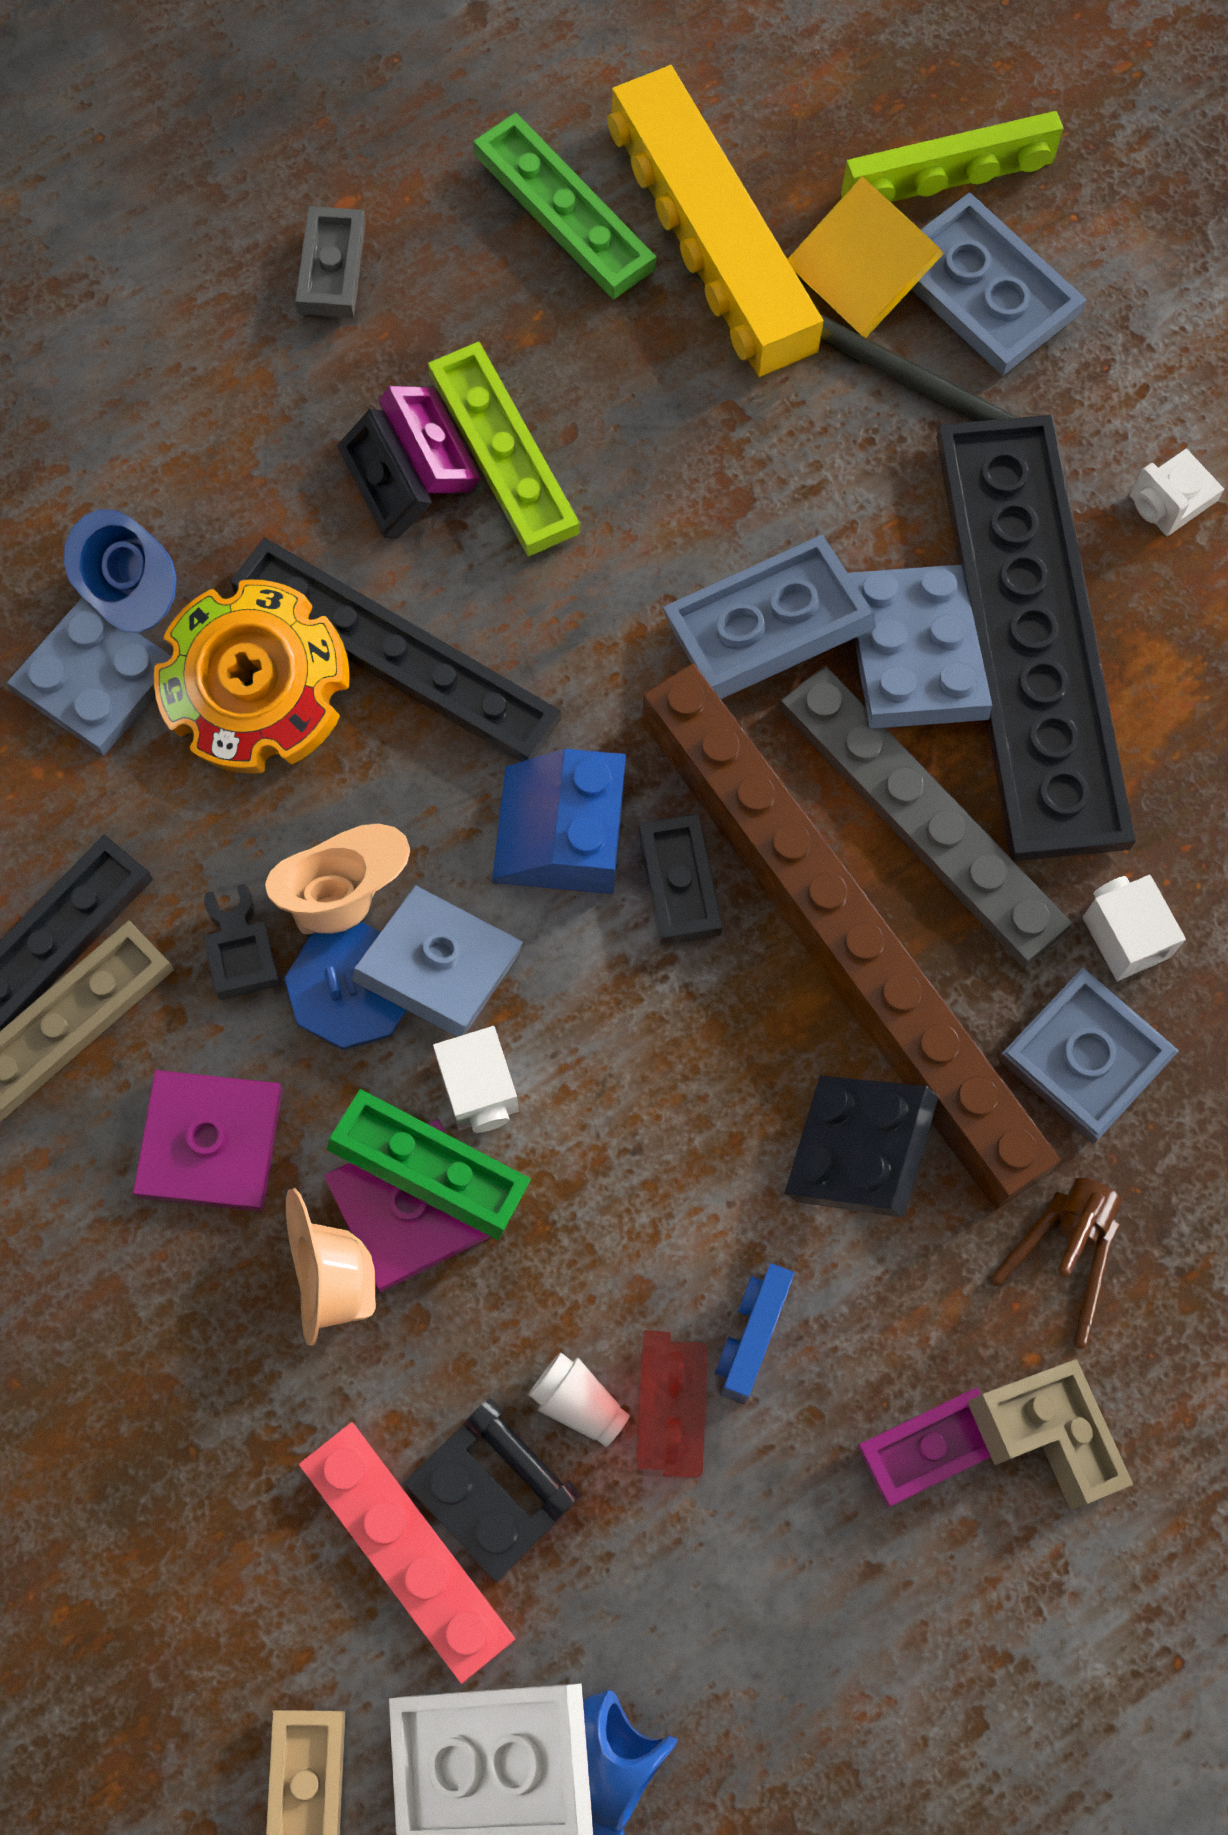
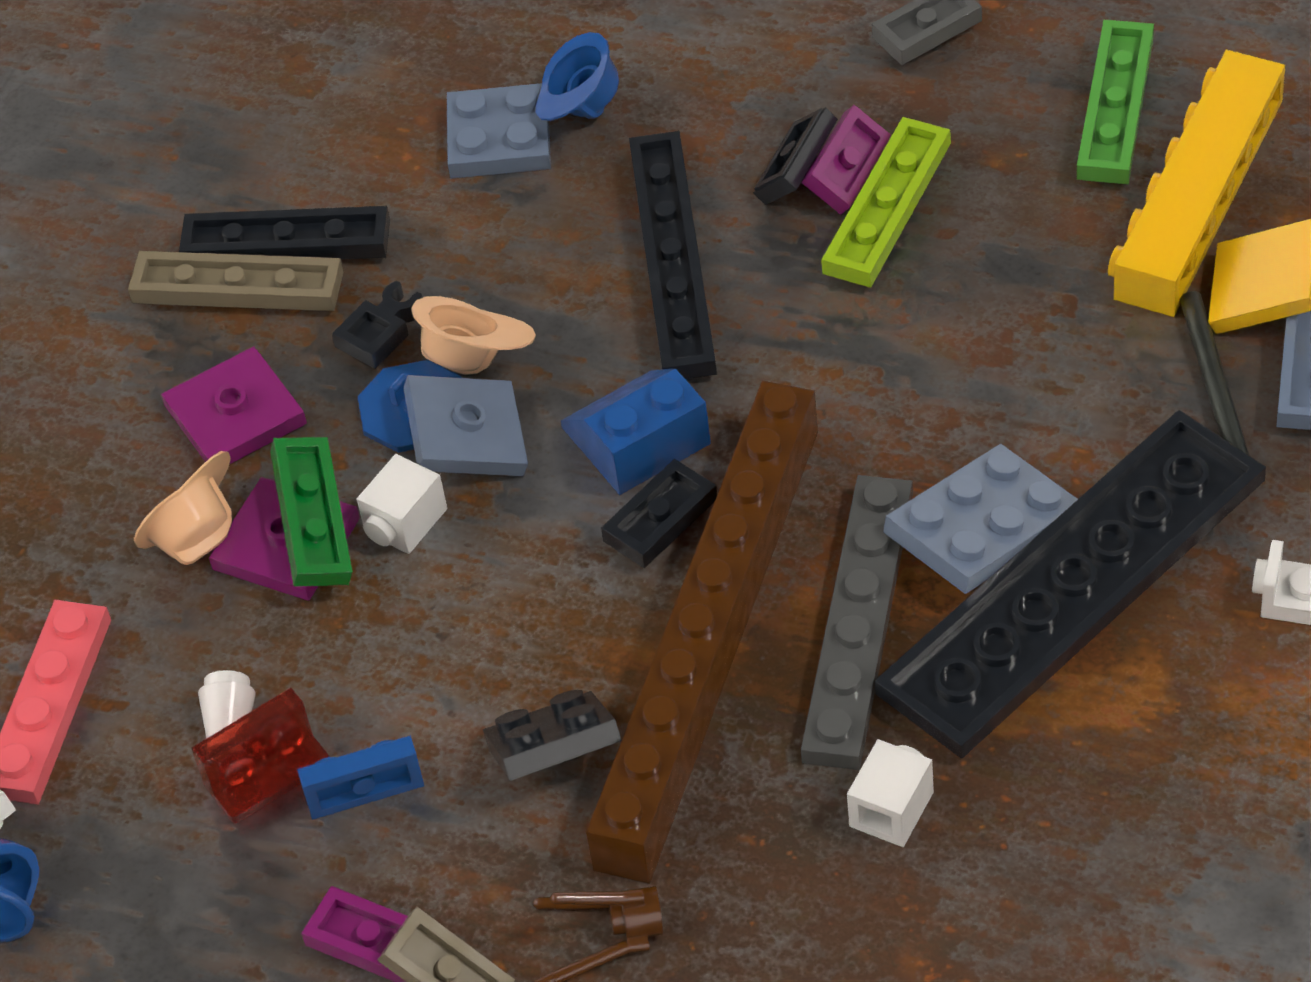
camera: 60 degrees right, 20 degrees down
light orange piece [154,580,349,774] -> none
black plate [404,1398,583,1583] -> none
sand blue plate [663,534,876,699] -> none
sand blue plate [998,968,1179,1144] -> none

